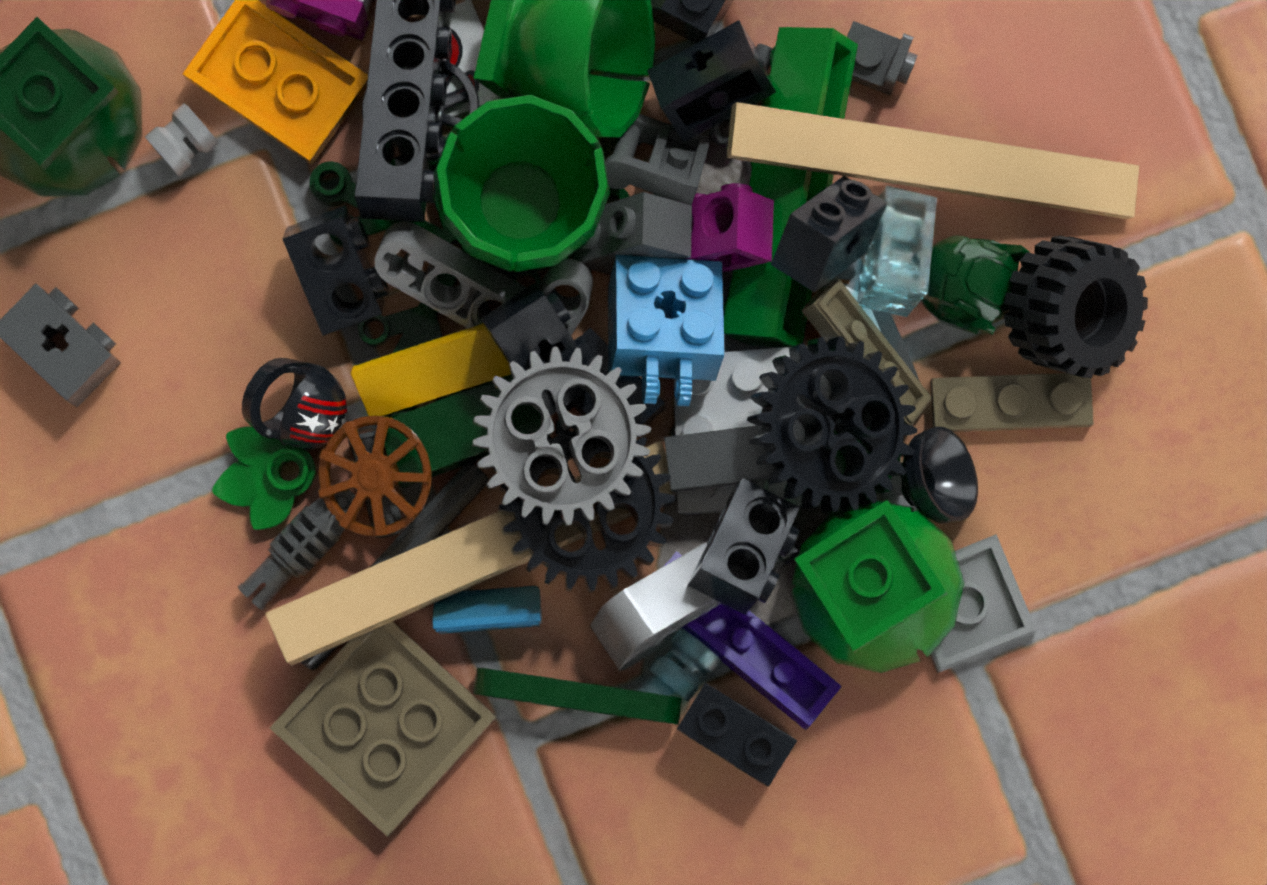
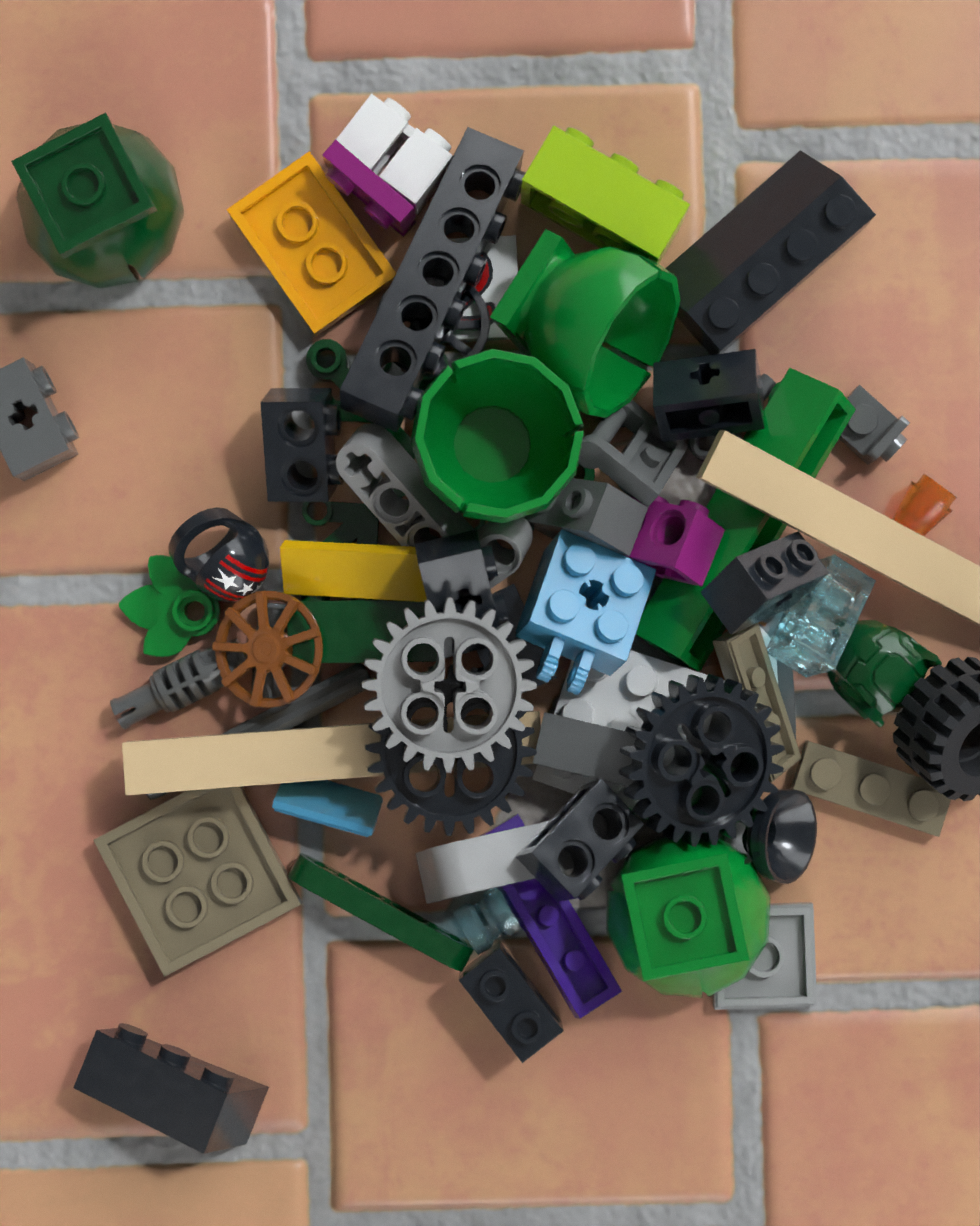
camera: 20 degrees right, 5 degrees up
light grey wheel [145,103,219,176] -> none
none -> clear orange cone [892,473,957,537]

